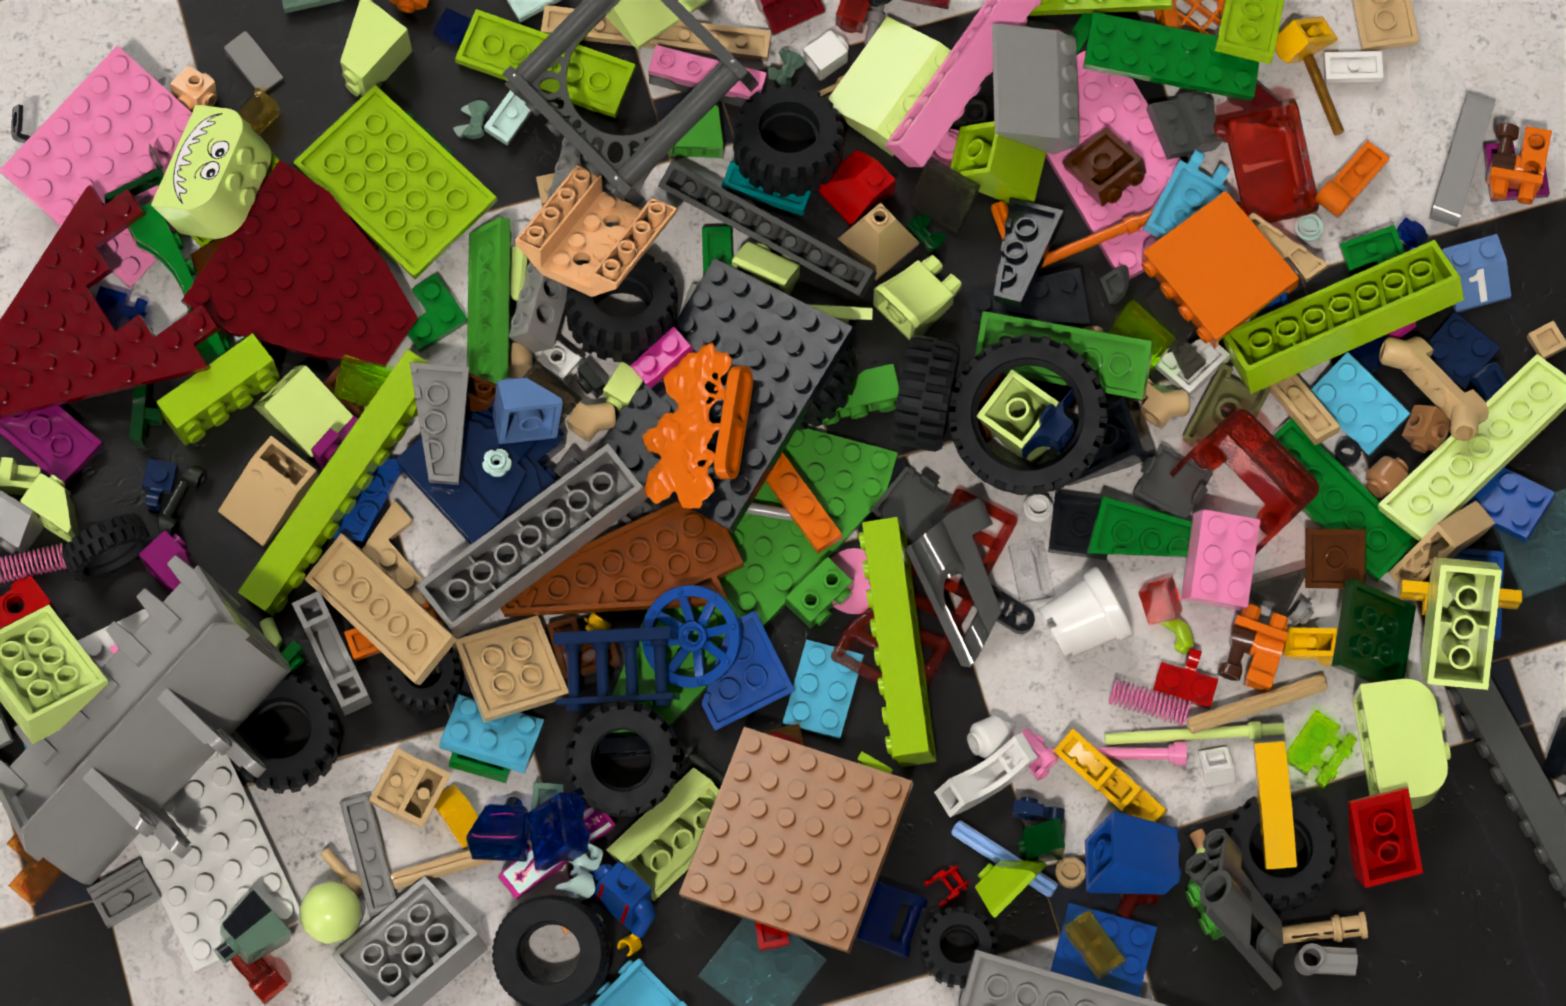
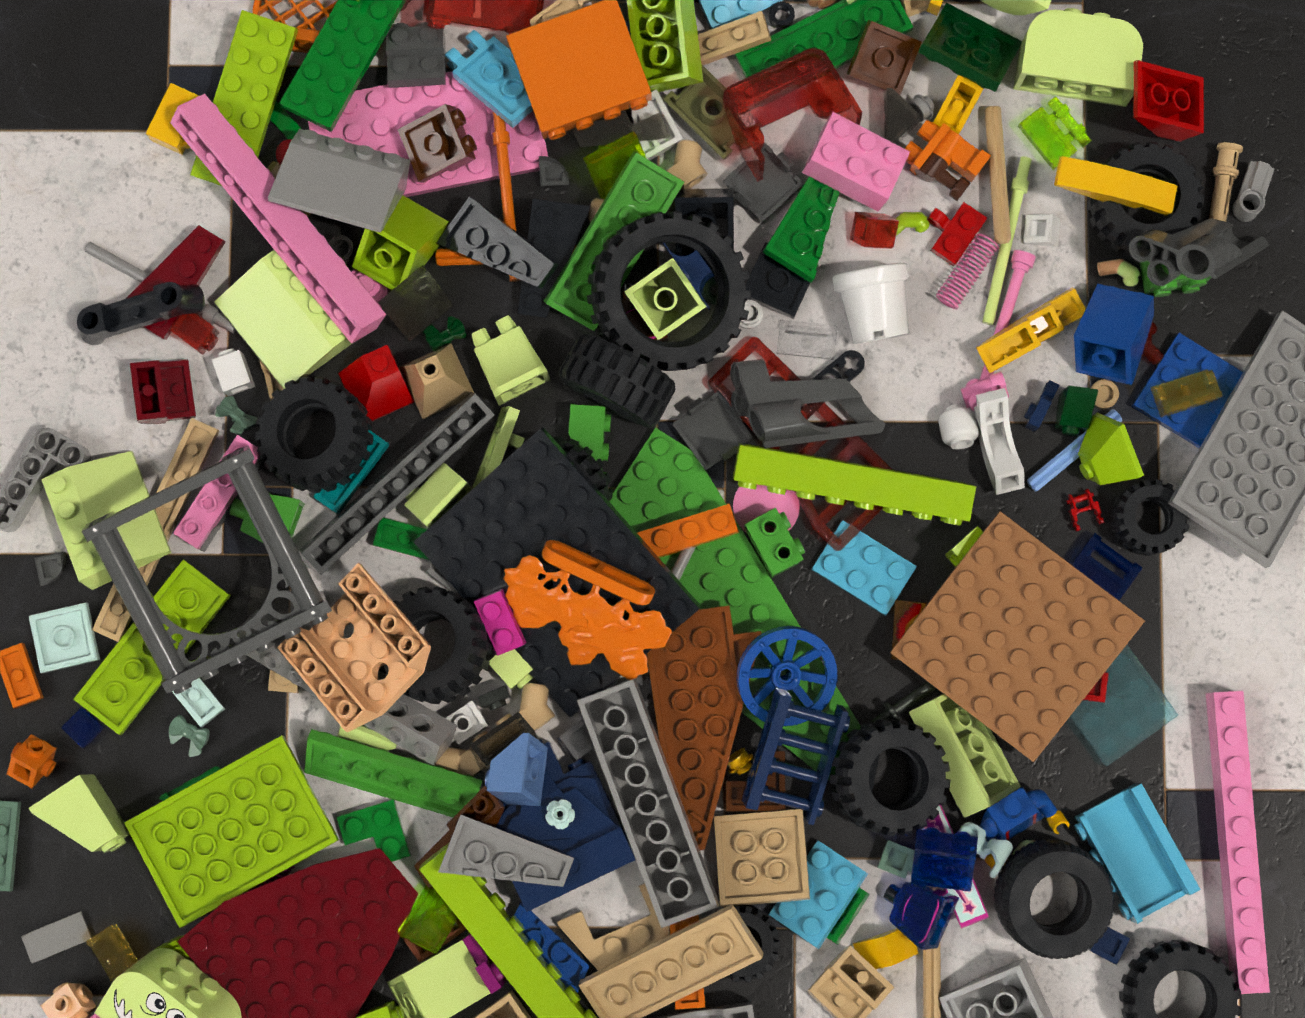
camera: 70 degrees left, 10 degrees up
blue plate [702,611,795,731] -> none

